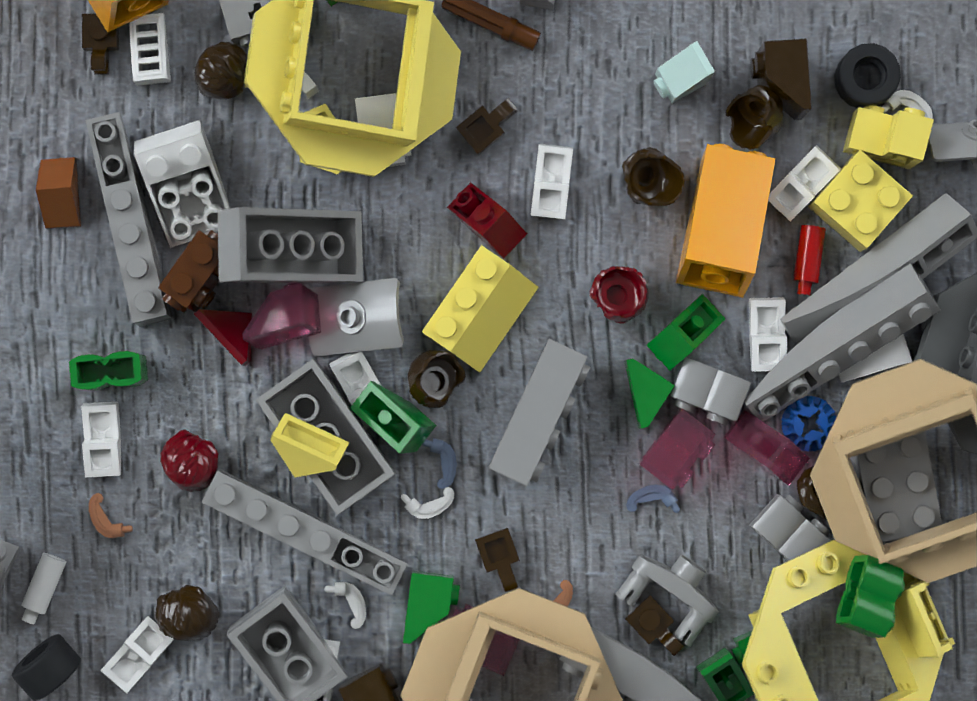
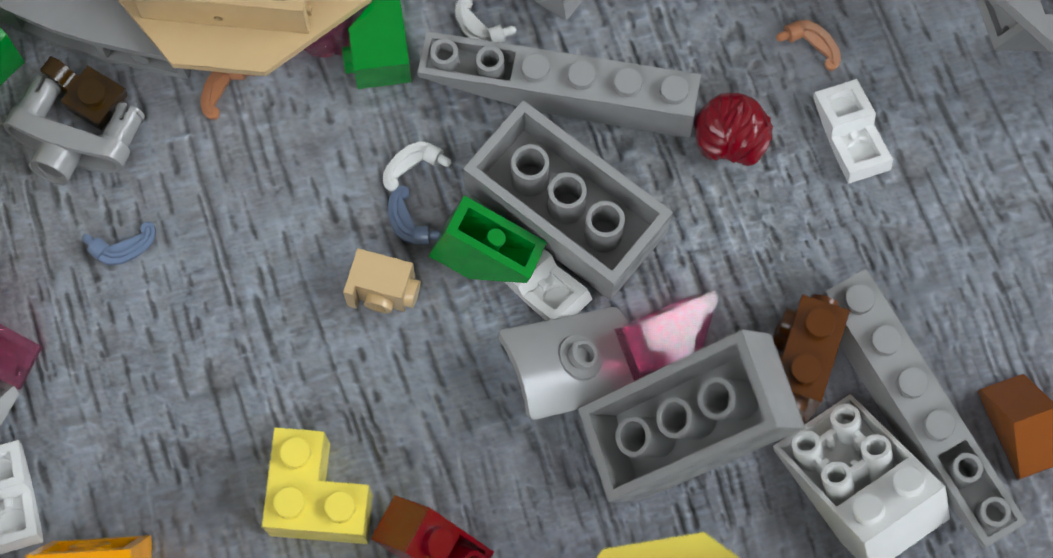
camera: 160 degrees right, 15 degrees down
green brick [69,351,148,391] -> none
dark red slope [194,309,252,366] -> none
light yellow slope [270,413,349,478] -> none
dark brown hair [408,350,466,408] -> none
light yellow slope [422,245,539,373] -> none
dark brown plate [475,528,520,592] -> none
light grey brick [488,339,590,486] -> none
dark red hair [589,266,648,324] -> none
green slope [624,358,675,429] -> none
clear pink brick [637,409,716,490] -> none
green slope [646,293,726,371] -> none
light grey brick [669,357,751,426] -> none
none -> light yellow brick [262,427,373,544]
none -> tan brick [343,248,421,314]

